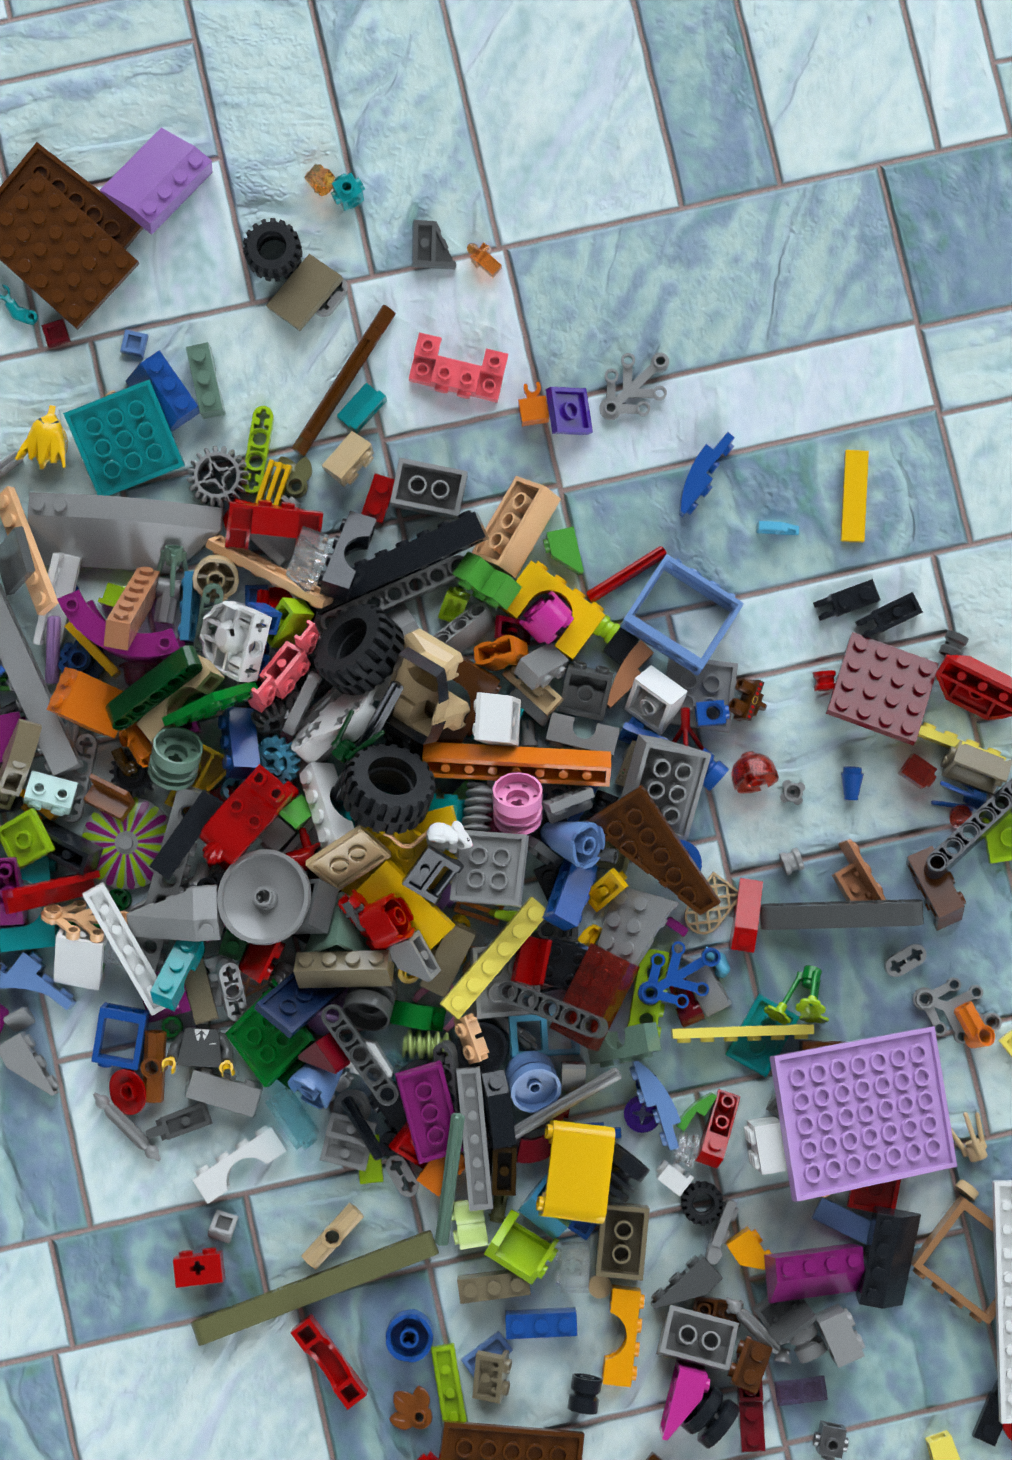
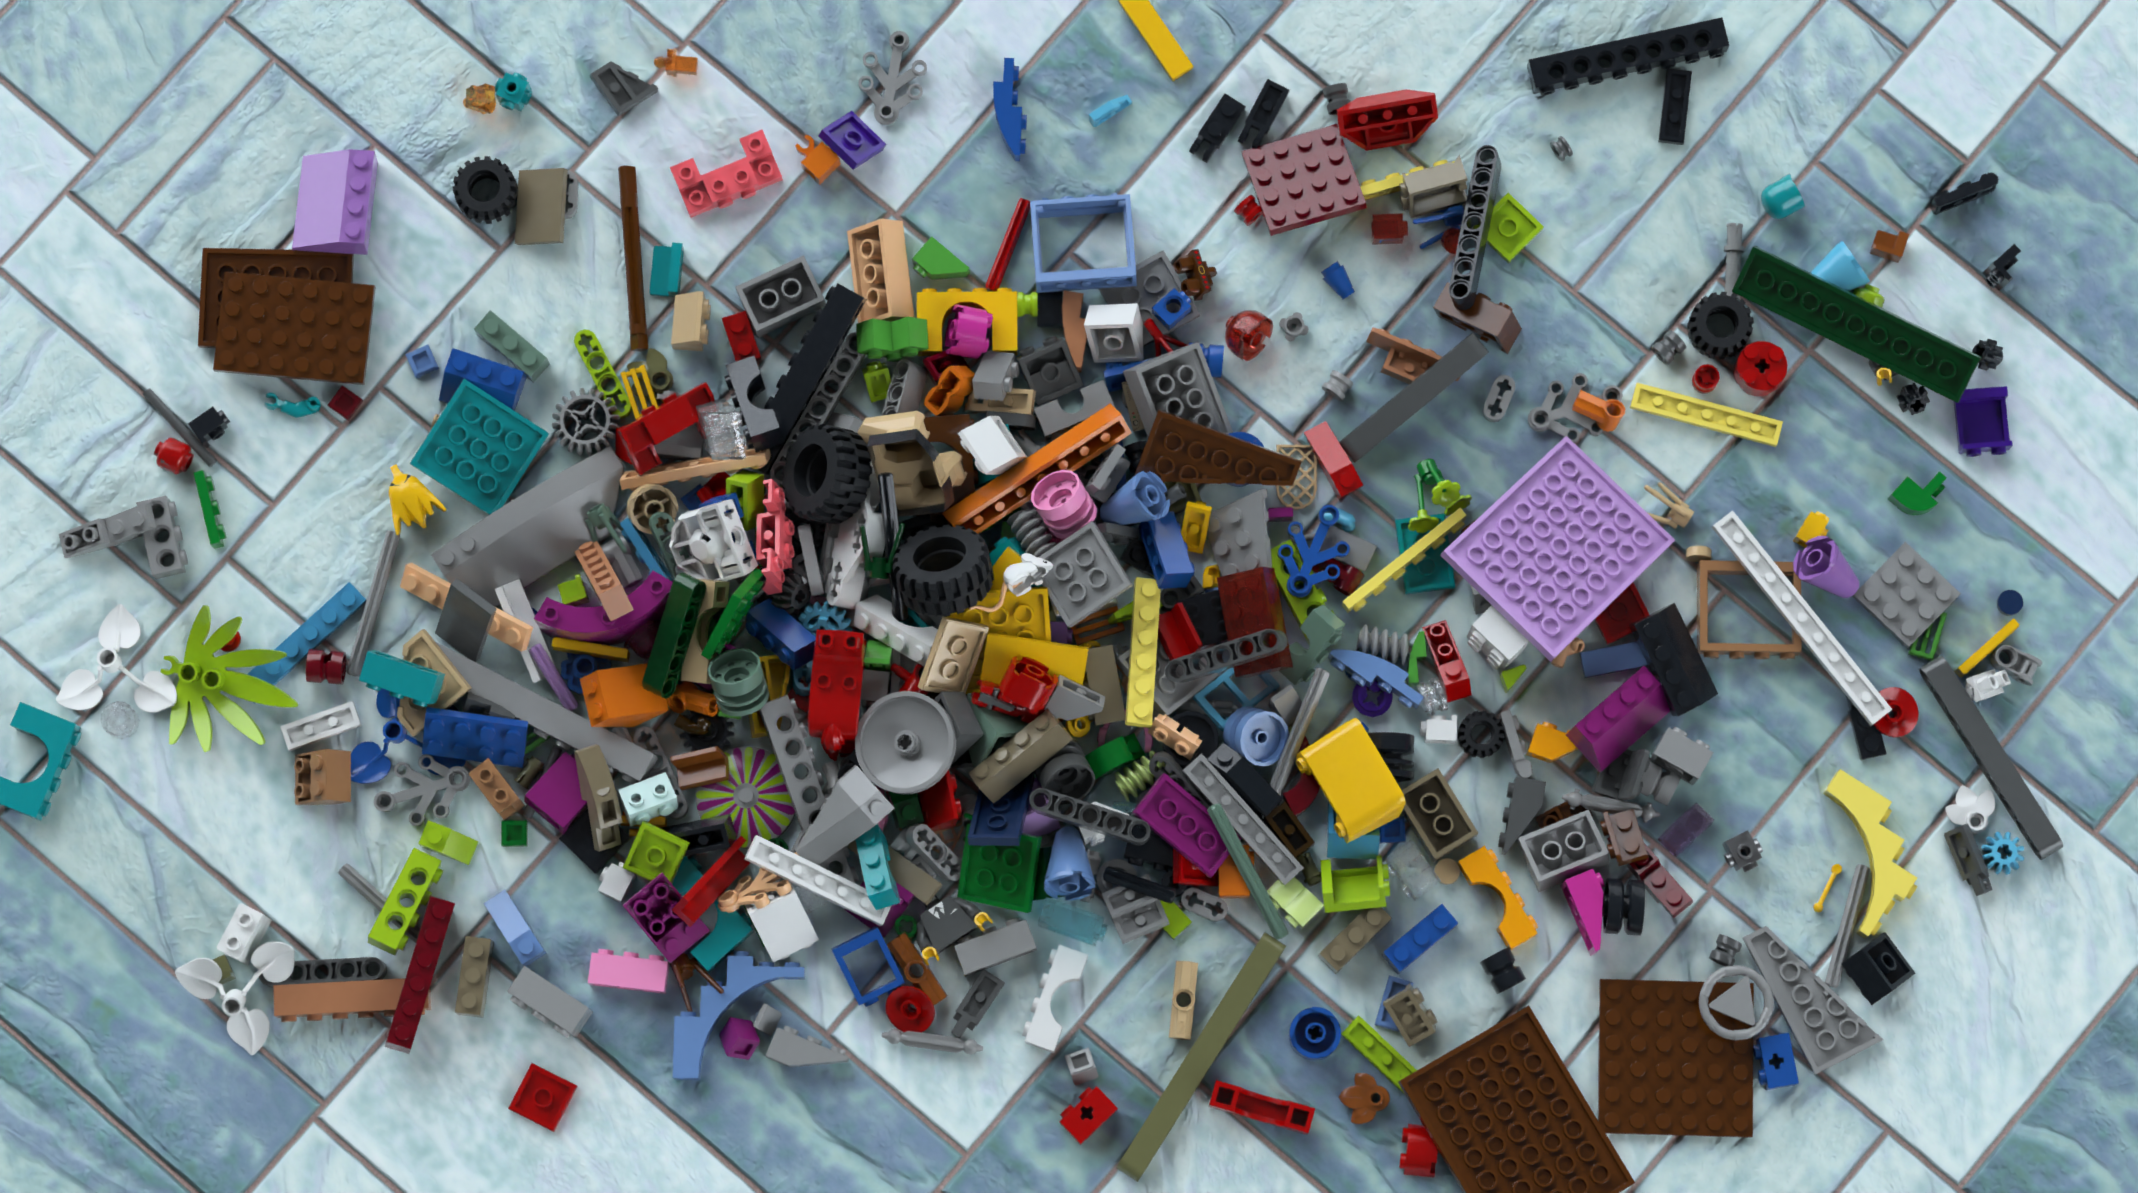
camera: 35 degrees left, 5 degrees down
black tile [149,789,223,880] -> none
dark red slope [298,1033,350,1074] -> none
plate [402,844,464,904] -> none
none -> light grey piece [1355,624,1410,666]
none -> lime slope [1499,664,1527,693]

